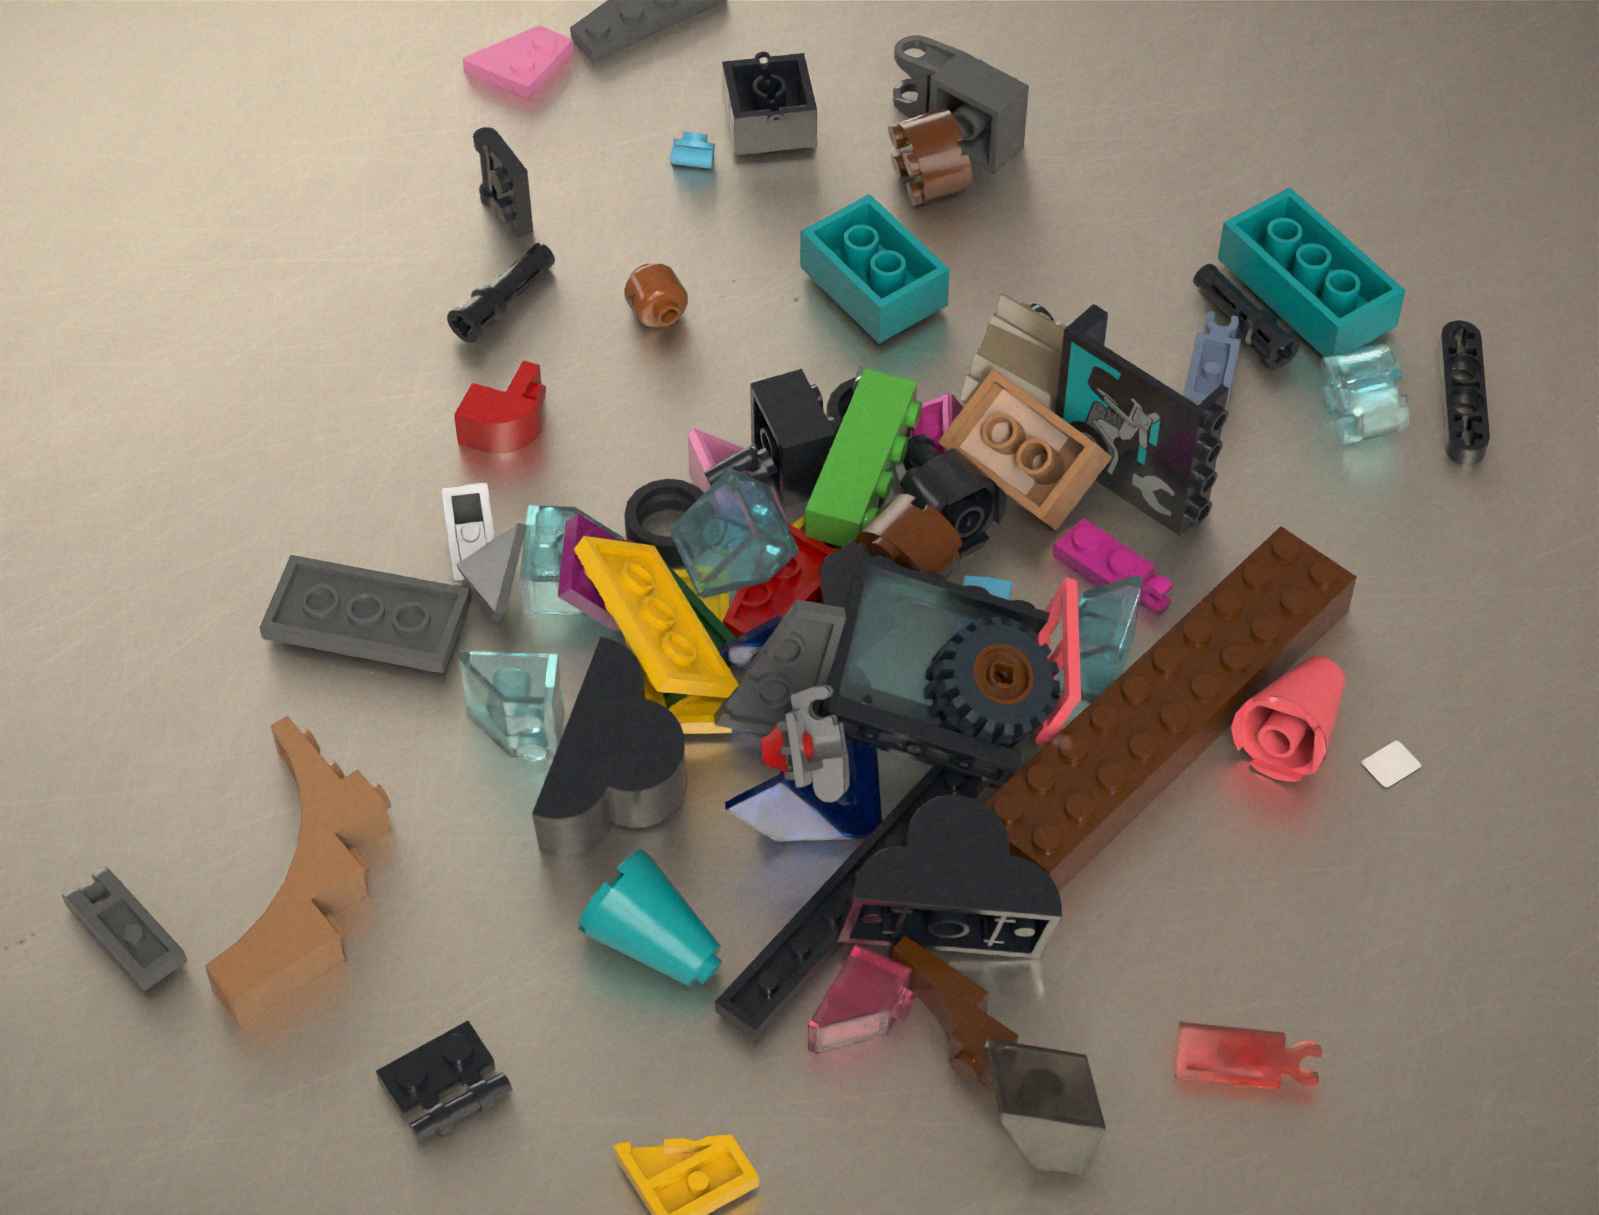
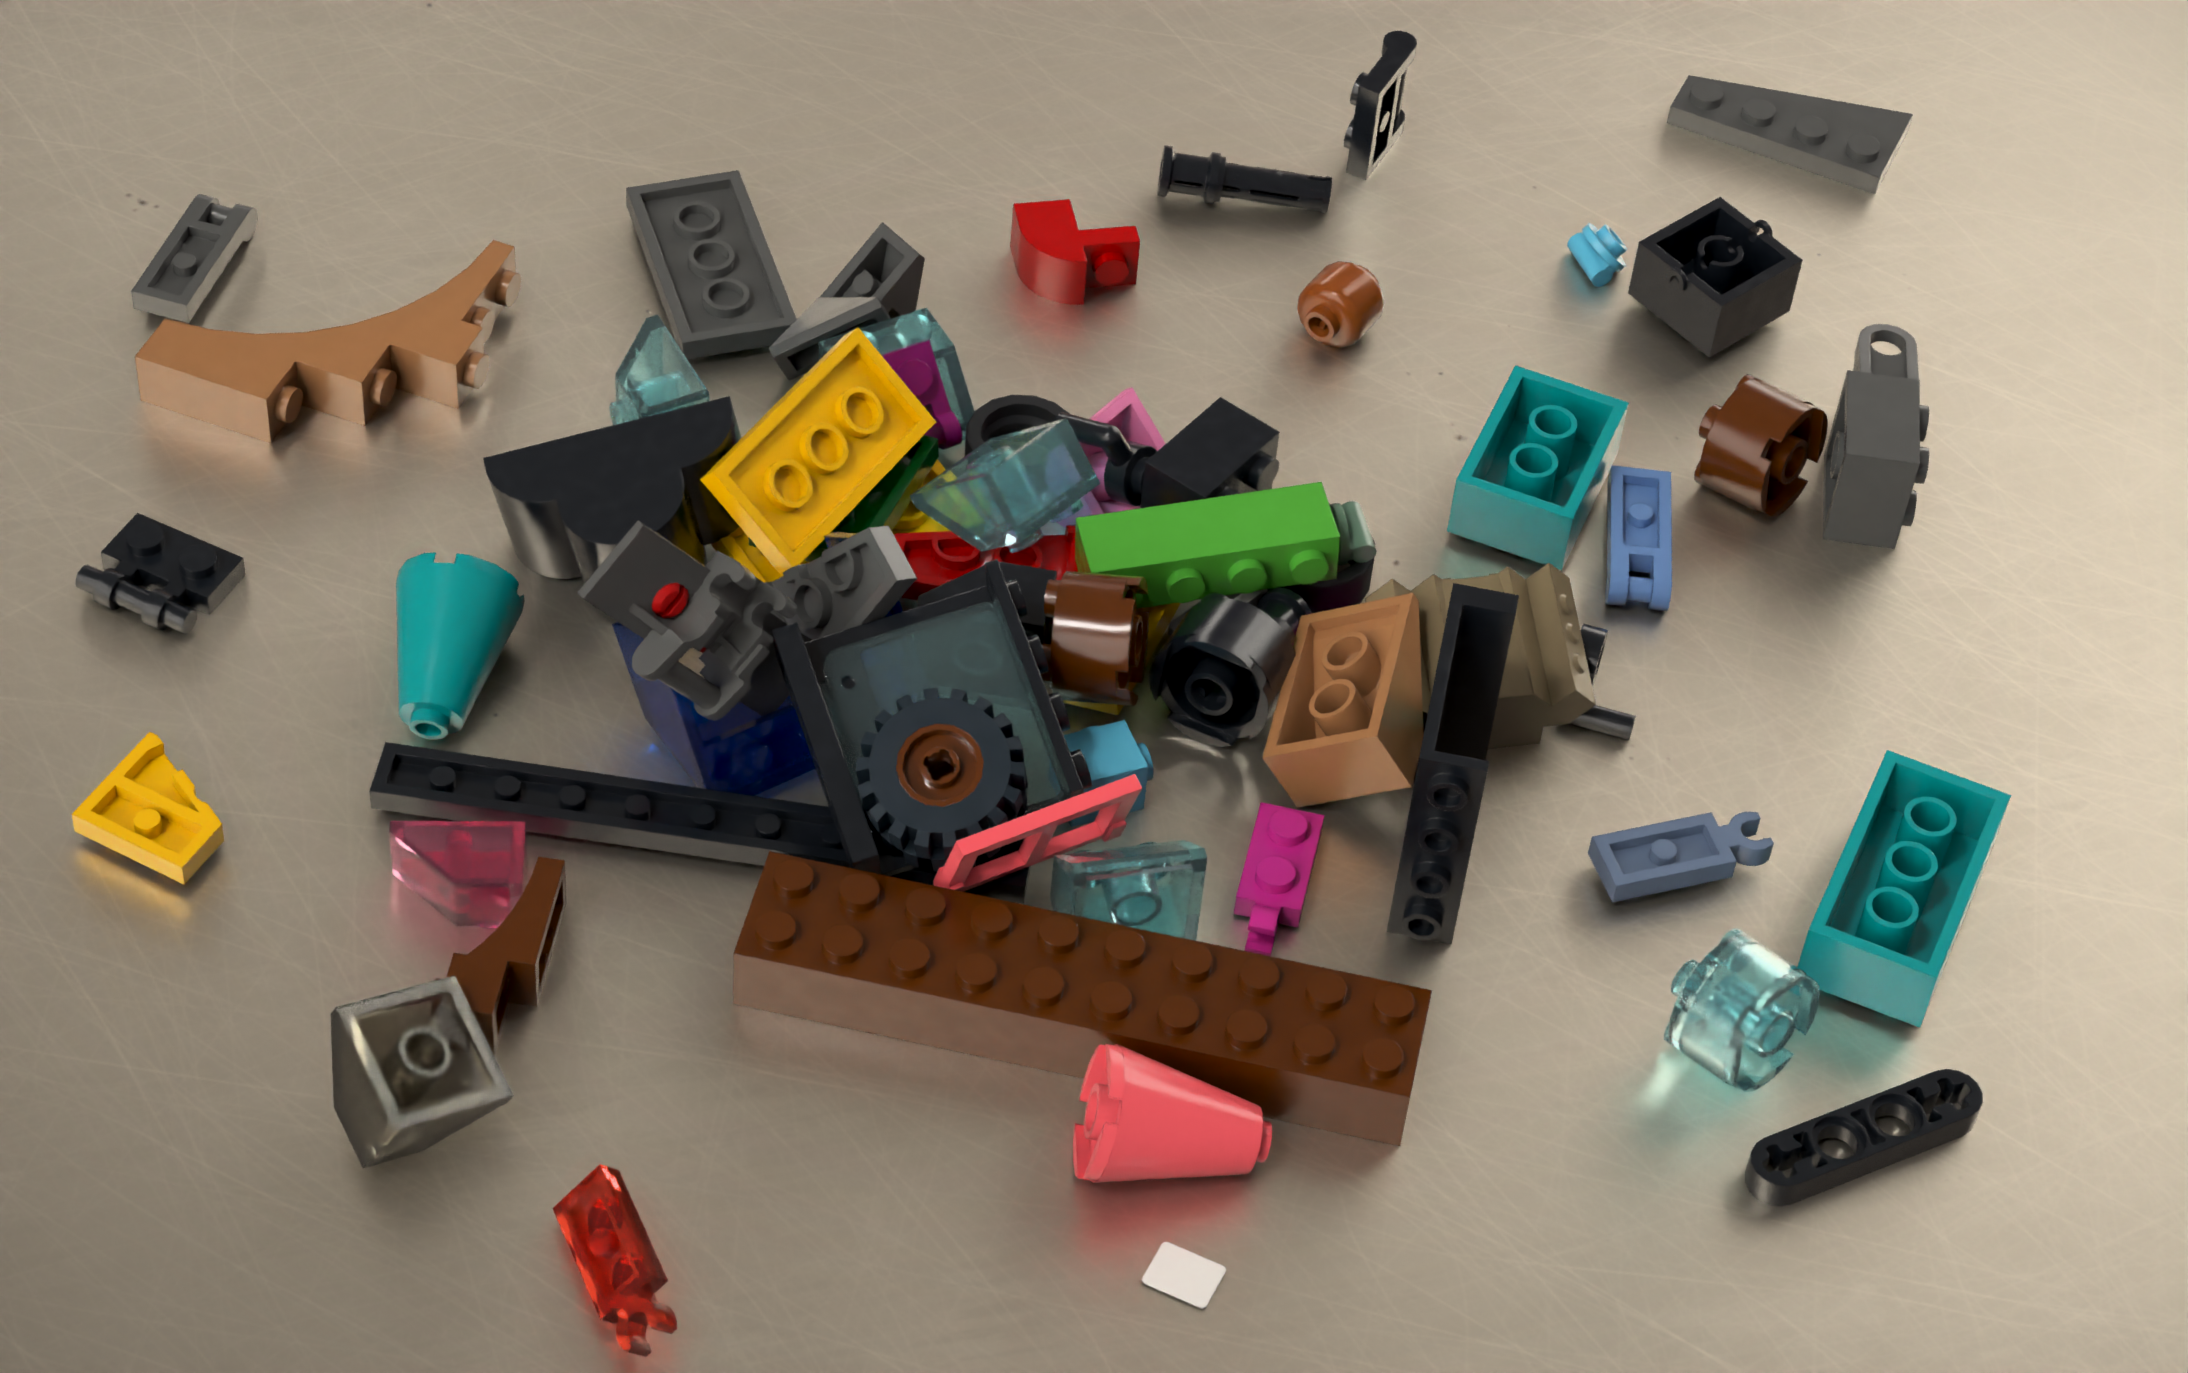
camera: 55 degrees right, 5 degrees down
bright pink wing [463,25,574,99] -> none
black brick [837,795,1062,959] -> none
black pin [1193,263,1300,369] -> none
none -> medium blue plate [1605,465,1672,611]

